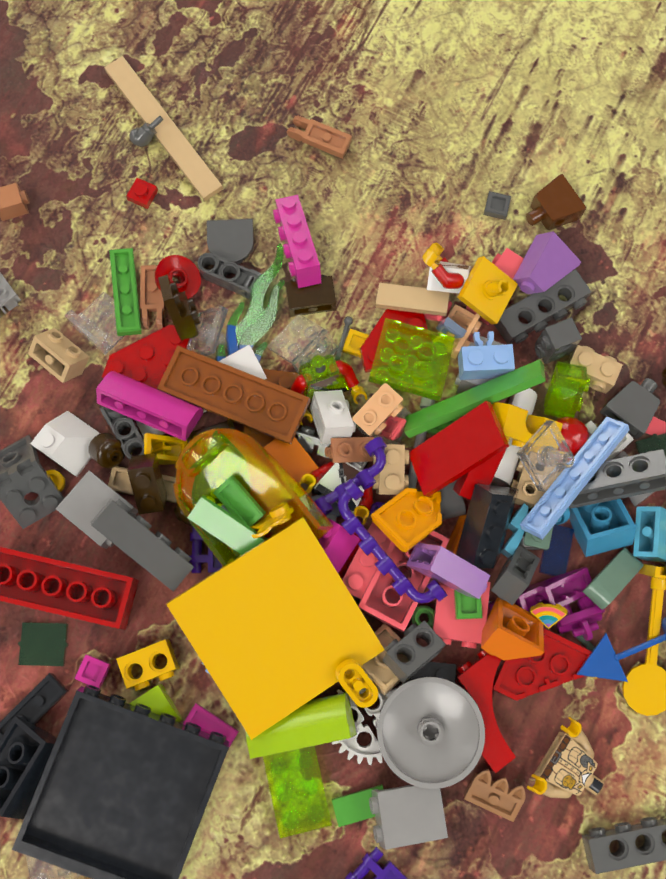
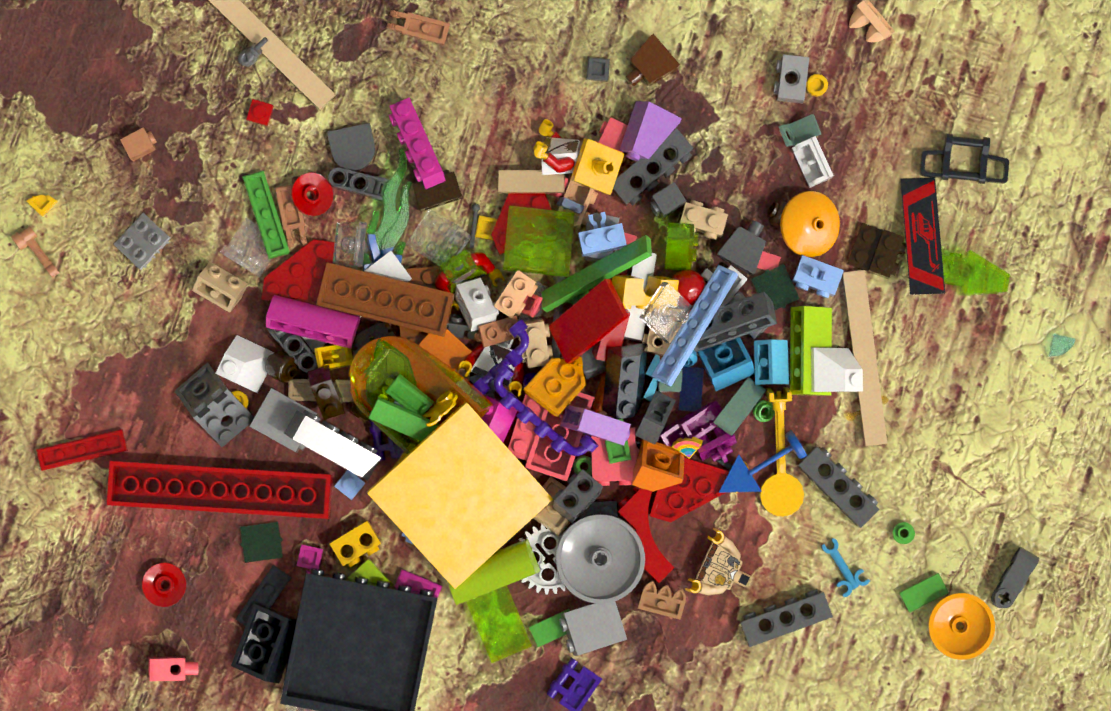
camera: 10 degrees left, 10 degrees up
dark brown plate [158,275,201,341] -> none
yellow plate [335,659,378,708] -> none
none -> light blue plate [334,470,365,500]
none -> bright green plate [753,400,775,422]

